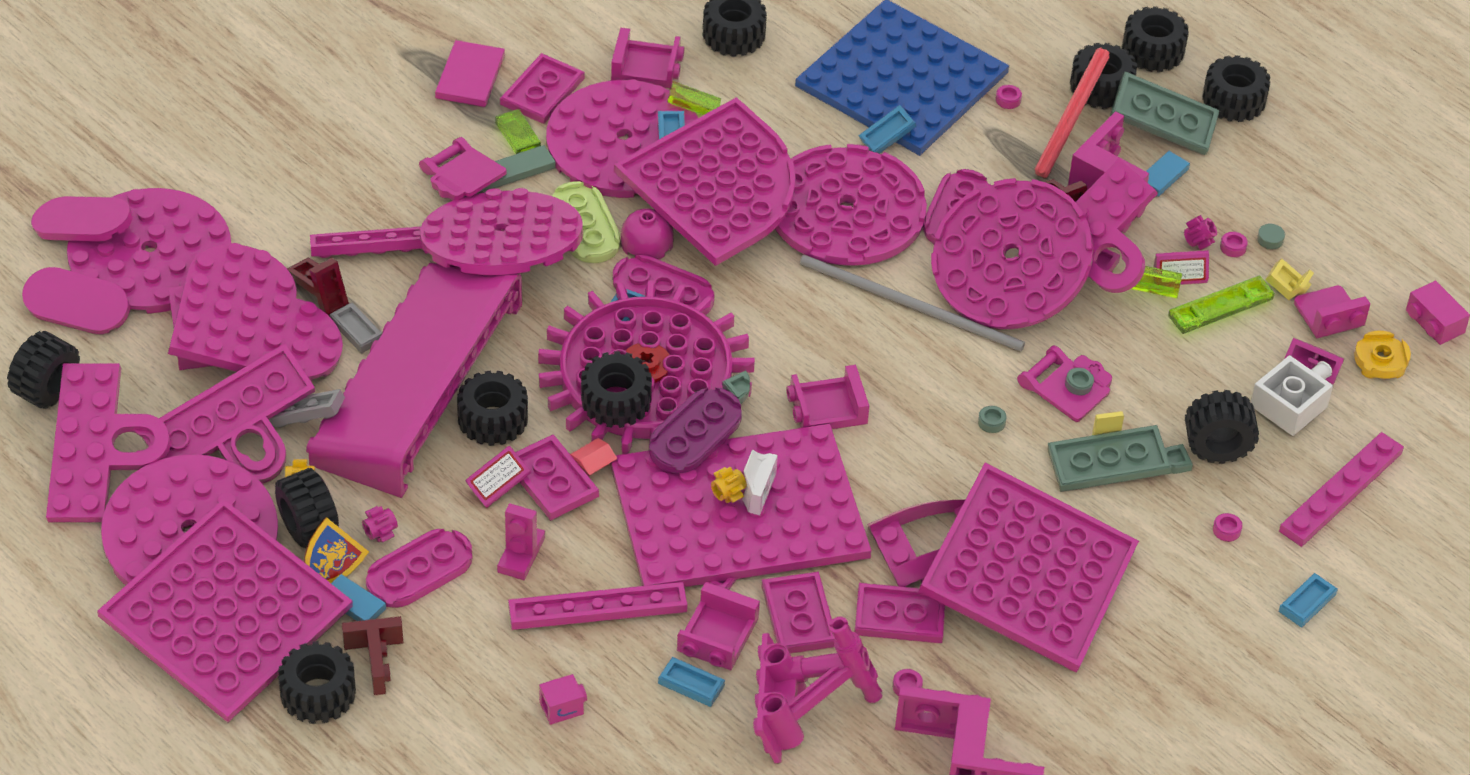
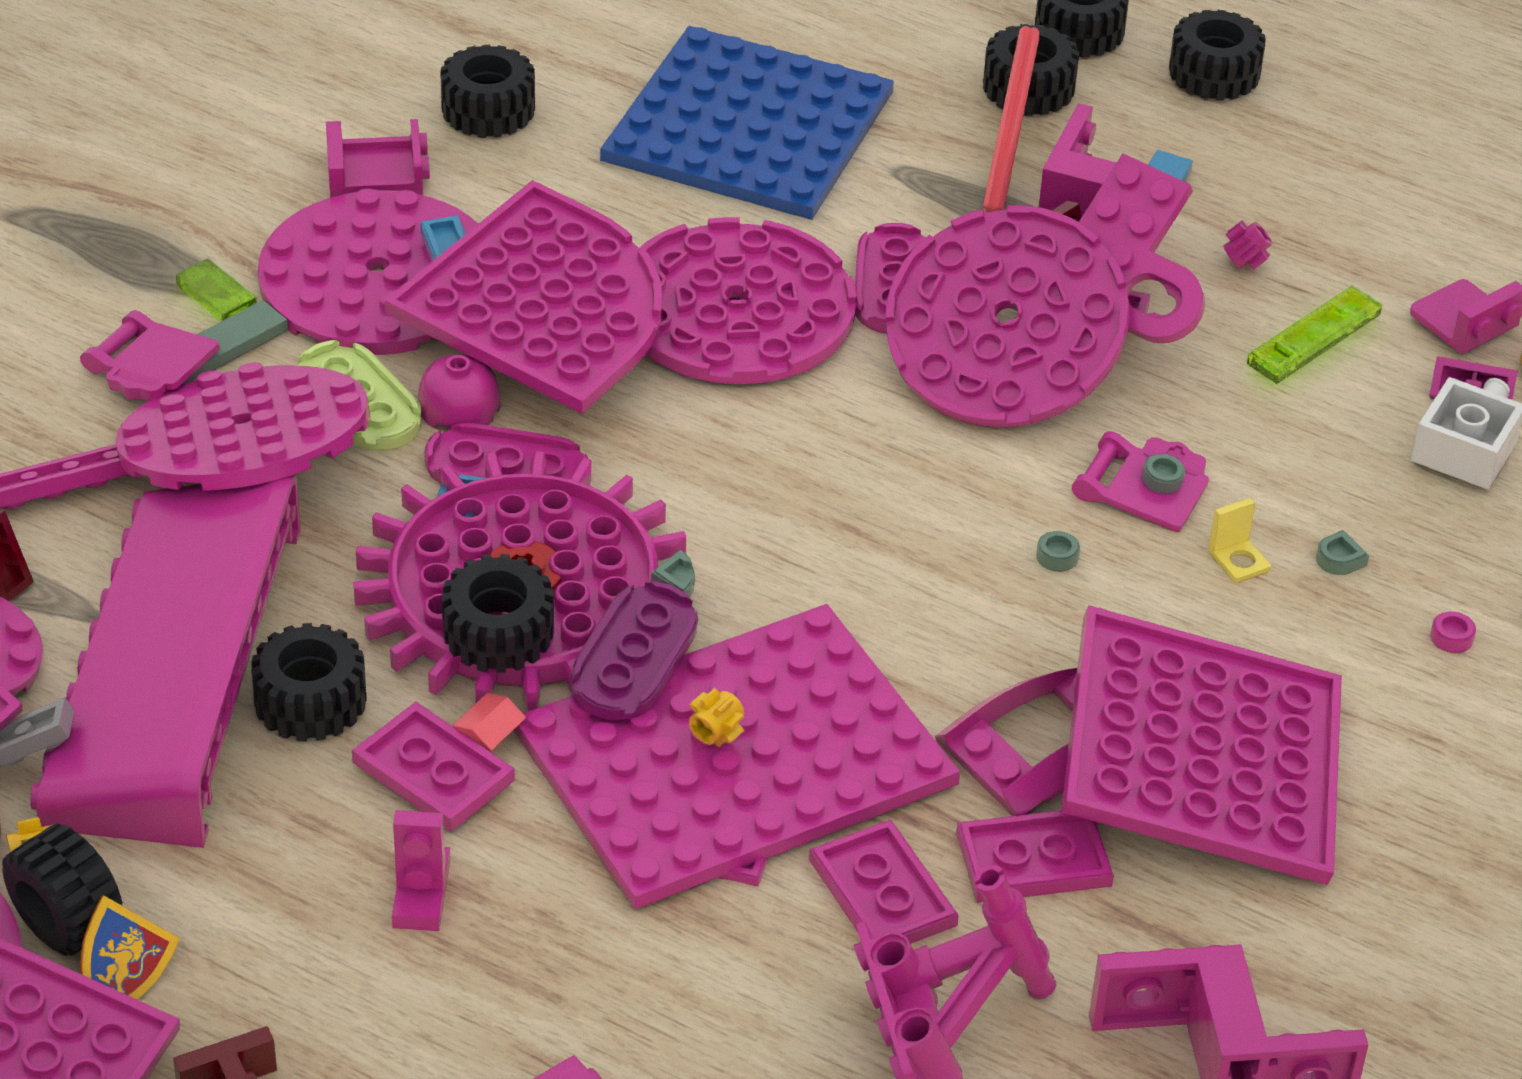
camera: 15 degrees left, 5 degrees down
light grey tile [330,302,382,354] -> none
dark azure tile [331,574,386,621] -> none
dark pink gear [362,506,398,543] -> none
dark pink tile [366,529,473,608] -> none
dark pink tile [435,40,505,107] -> none
slope [465,446,531,508] -> none
dark pink tile [500,53,585,124] -> none
dark pink plate [508,582,688,630] -> none
dark azure tile [658,657,725,707] -> none
clear neon green tile [667,81,721,115] -> none
dark pink panel [677,582,760,670] -> none
white slope [742,450,778,515] -> none
dark pink panel [786,364,869,429] -> none
light grey piece [800,255,1025,352] -> none
dark azure tile [858,105,917,154] -> none
dark pink tile [892,669,923,696] -> none
dark pink tile [996,85,1022,109] -> none
sand green tile [1048,425,1171,492] -> none
sand green tile [1110,72,1220,155] -> none
clear neon green tile [1132,266,1182,298] -> none
slope [1152,250,1209,286] -> none
black tyre [1185,390,1259,464] -> none
dark pink tile [1220,232,1248,257] -> none
sand green tile [1257,224,1285,249] -> none
light yellow bracket [1265,258,1314,300] -> none

